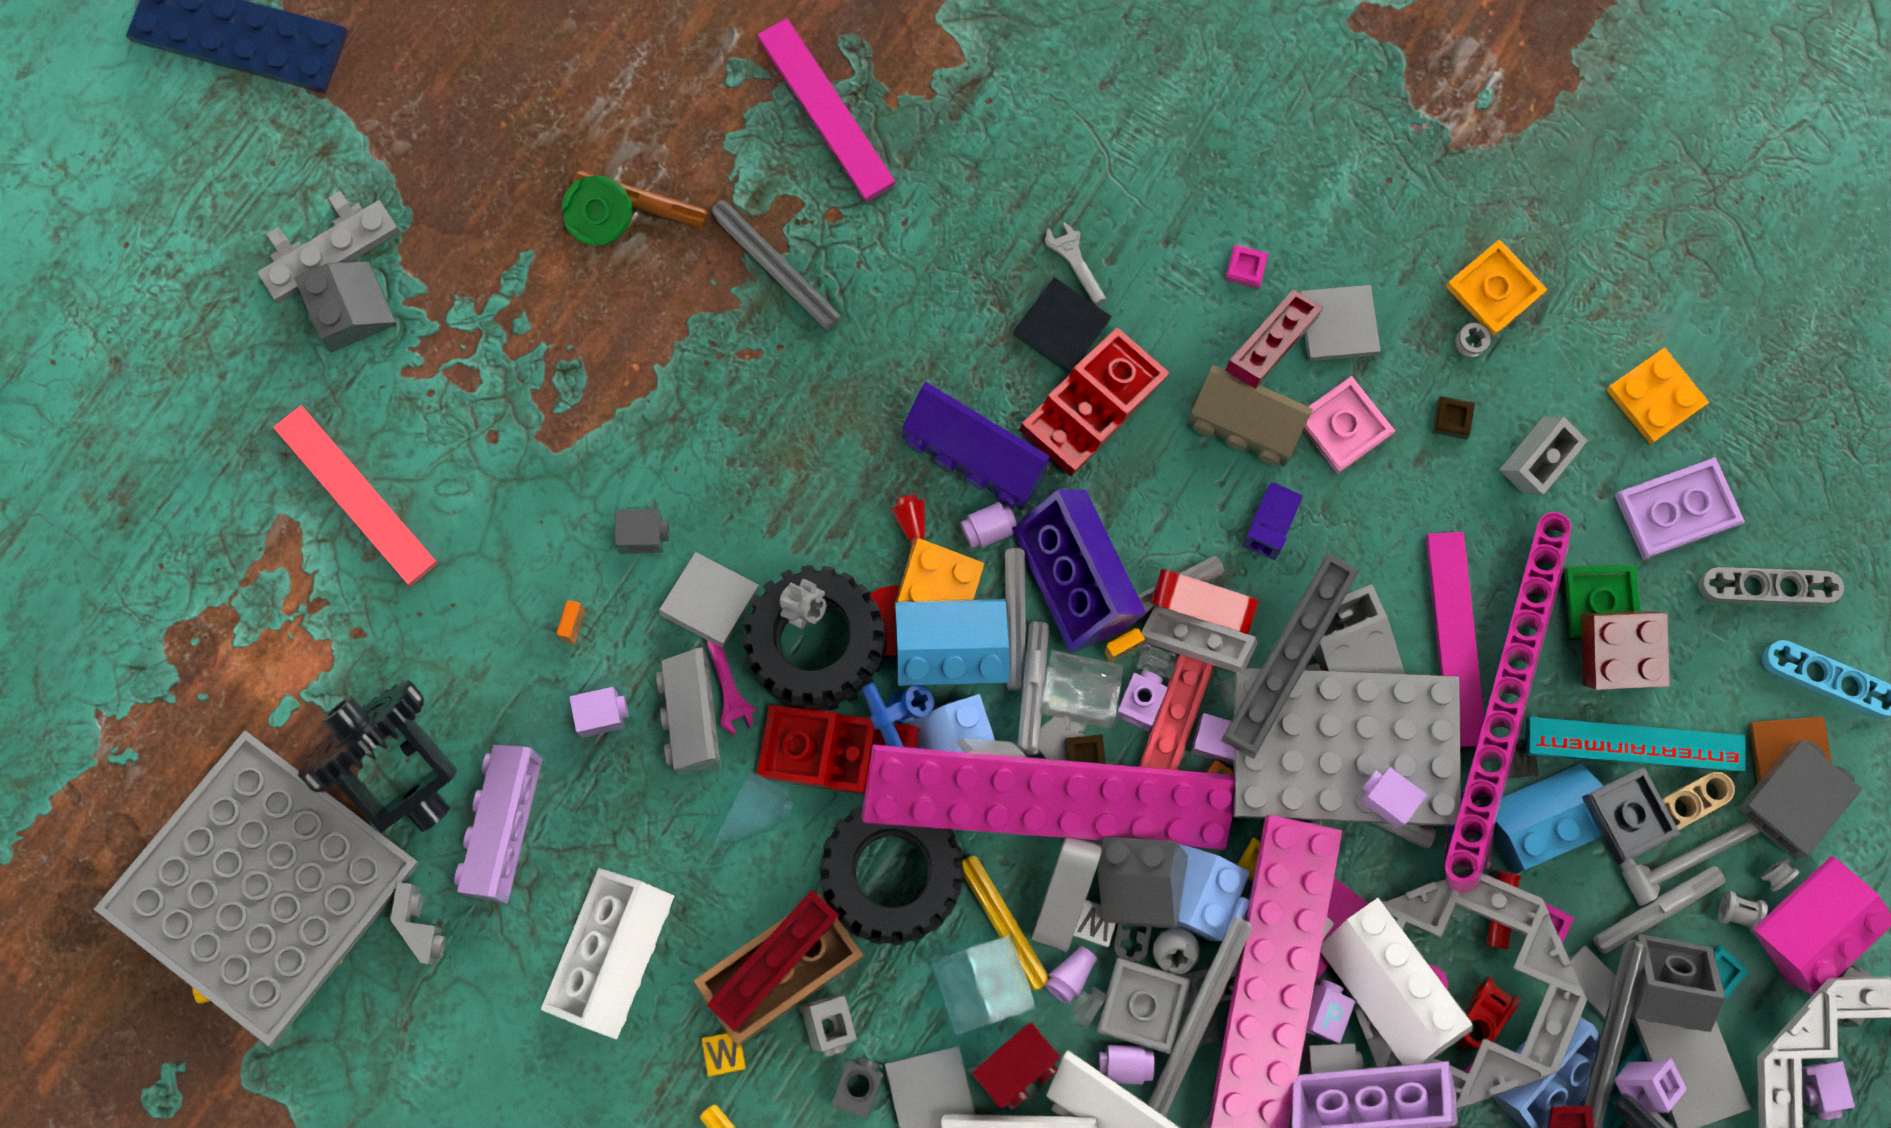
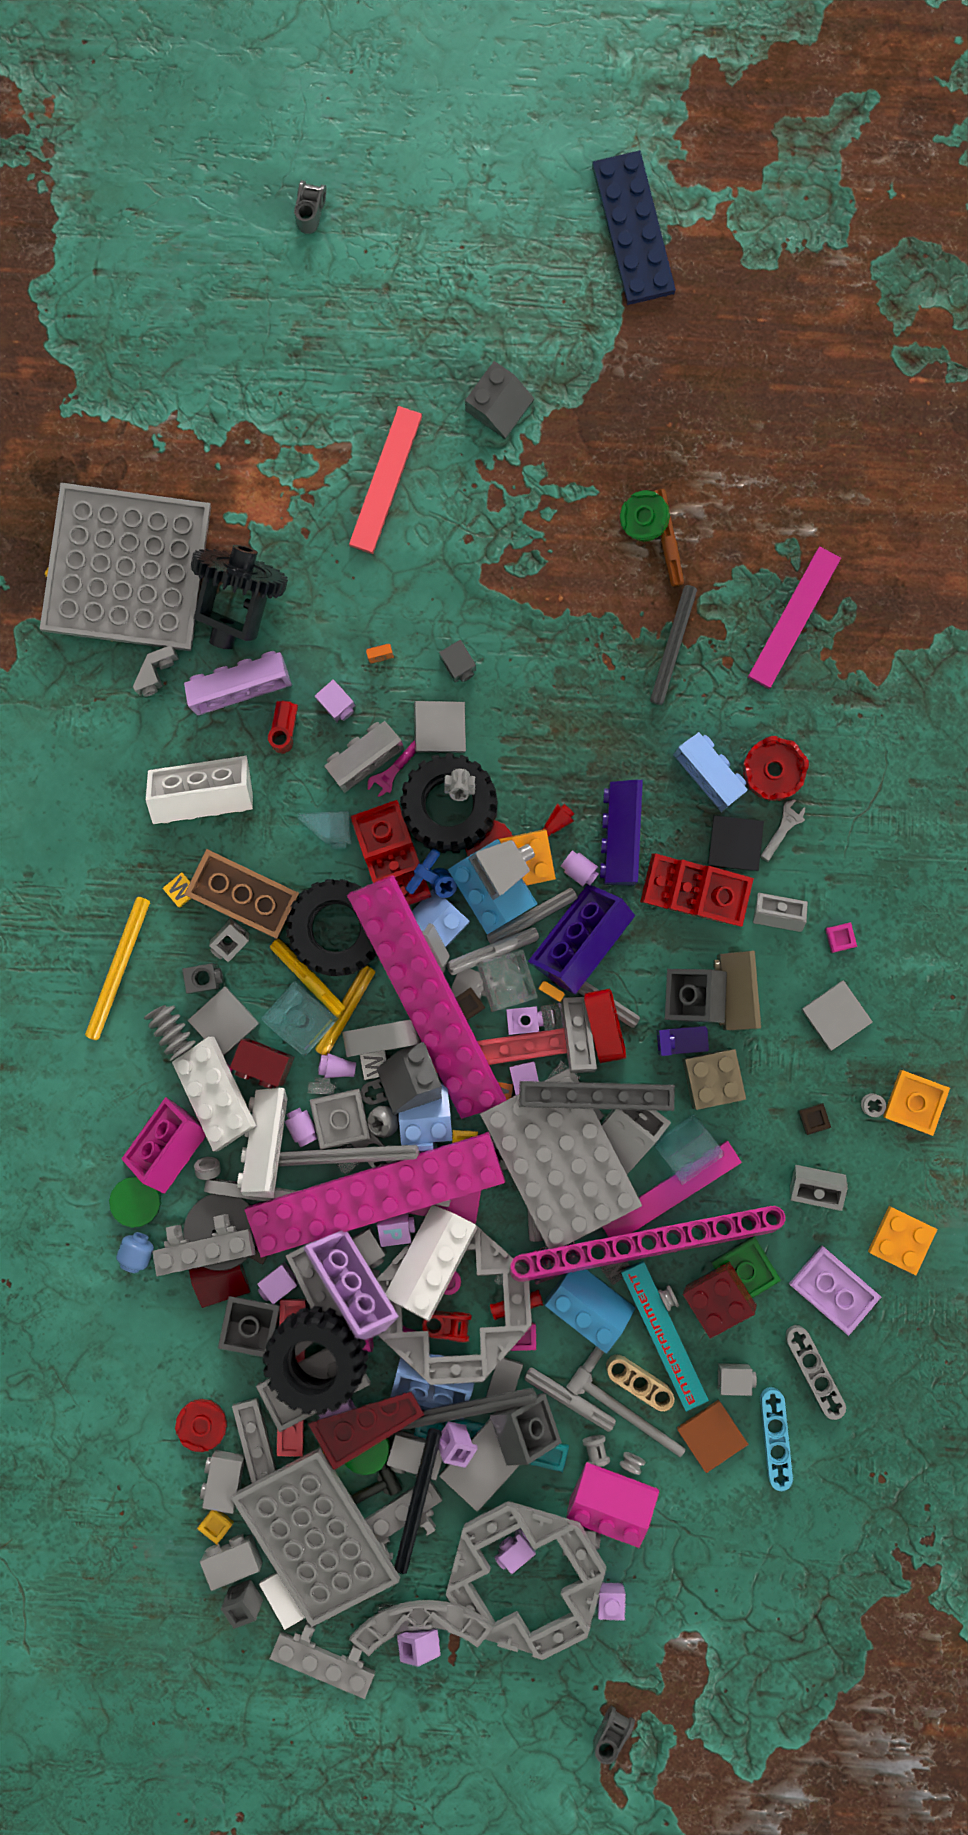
camera: 70 degrees right, 10 degrees up
light grey hinge [257,191,400,304] -> none
dark red plate [706,890,840,1033] -> none
plate [1225,289,1323,389] -> none
bright pink tile [1303,376,1395,474] -> none
lavender brick [1361,767,1427,829] -> none
tile [1582,767,1681,865] -> none
dark grey brick [1736,739,1862,860] -> none
none -> red piece [268,701,298,754]
none -> yellow axle [270,939,346,1016]
none -> light grey torso [469,840,535,900]
none -> clear light blue slope [654,1114,724,1185]
none -> light grey bush [658,1285,679,1312]
none -> dark grey brick [665,969,727,1023]
none -> light blue slope [673,732,747,812]
none -> dark tan brick [682,1049,746,1110]
none -> light grey brick [718,1363,757,1396]
none -> red plate [743,736,809,801]
none -> light grey slope [753,893,808,932]

